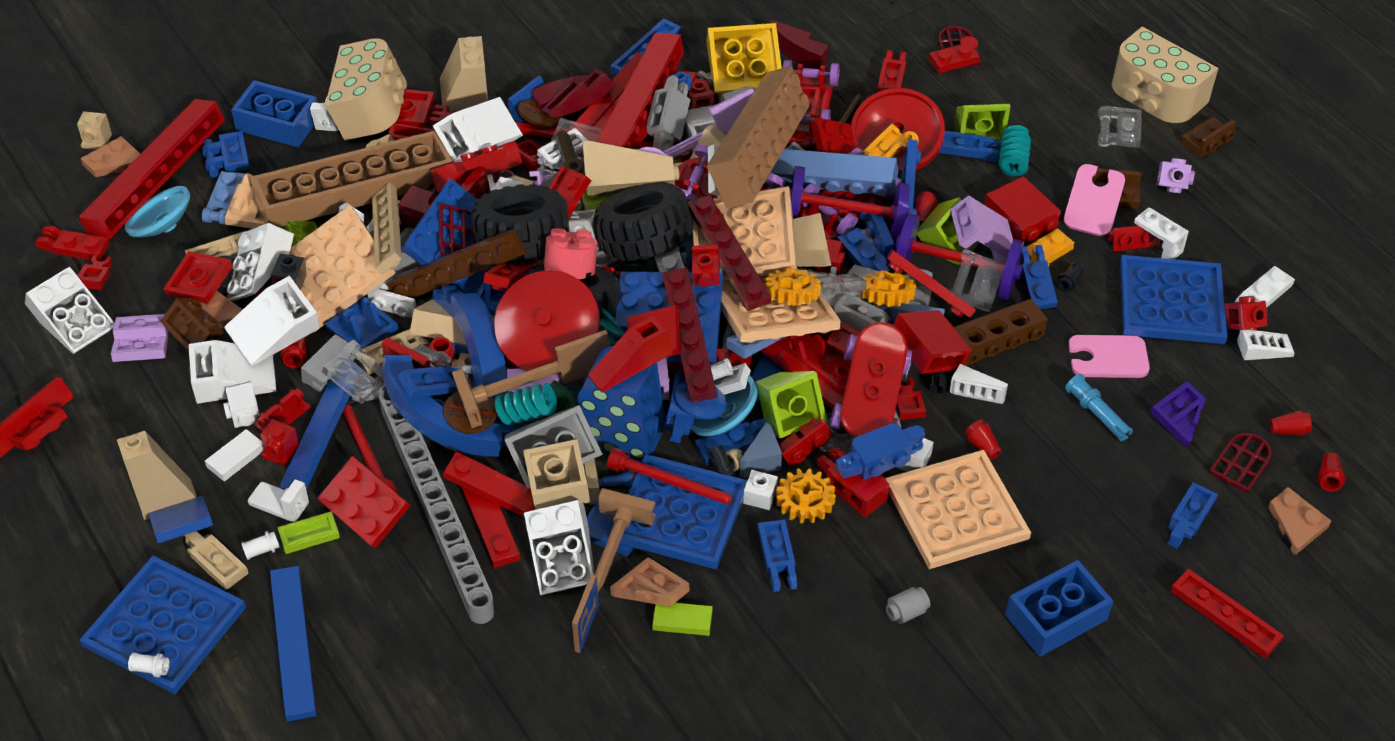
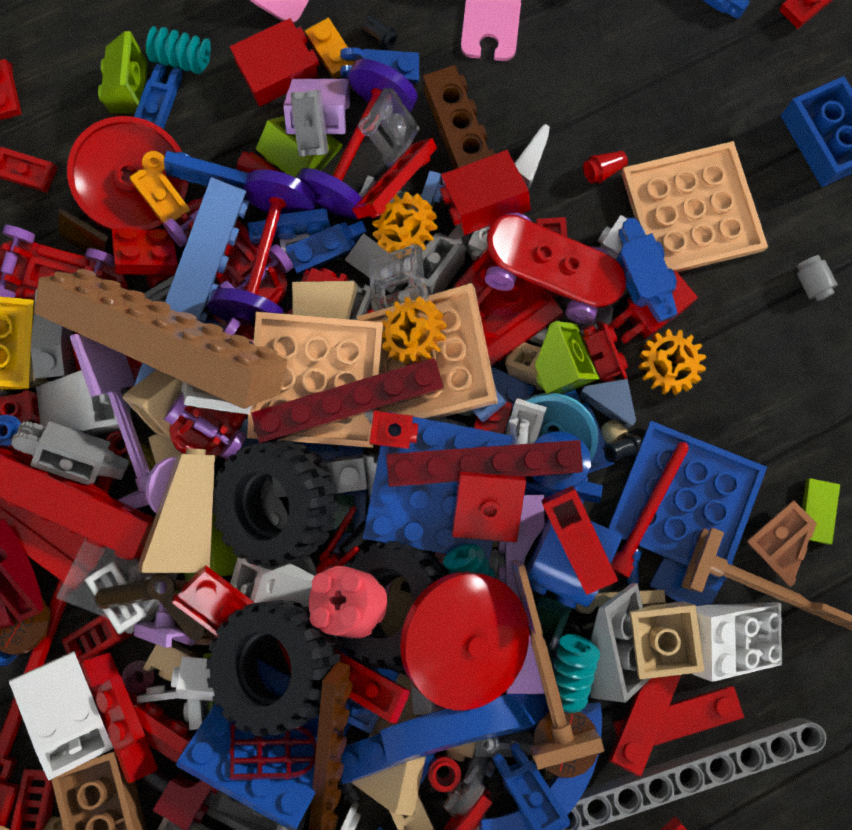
camera: 80 degrees left, 30 degrees up
white plate [743,470,778,510] -> none
blue hinge [757,520,797,592] -> none
dark azure pin [1065,374,1133,442] -> none
none -> light grey hinge [290,90,329,156]

